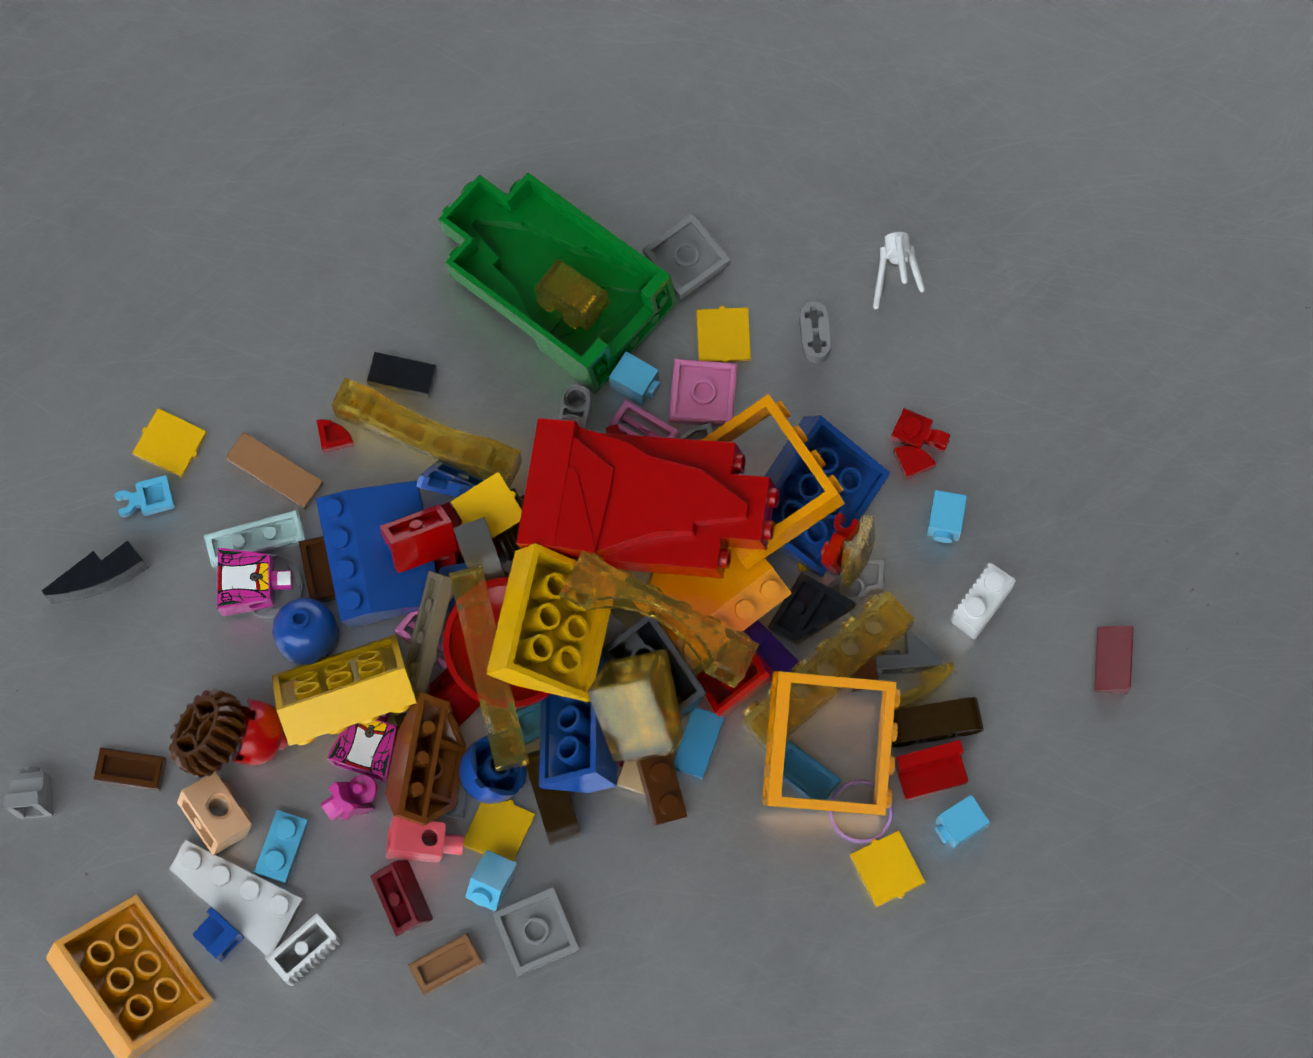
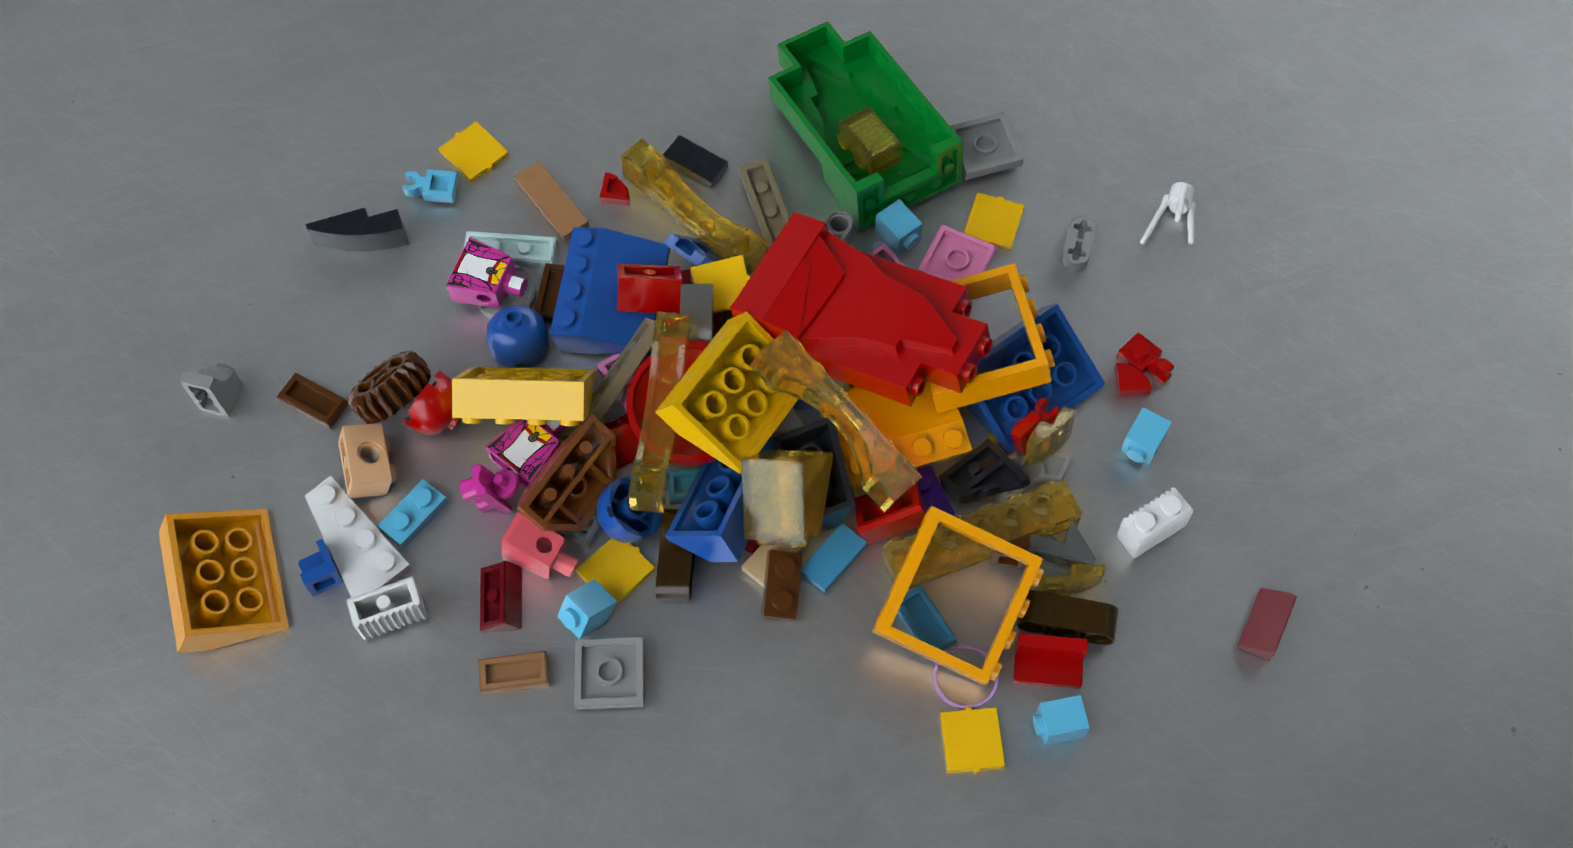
camera: 20 degrees right, 10 degrees down
none -> dark tan plate [739,159,789,250]

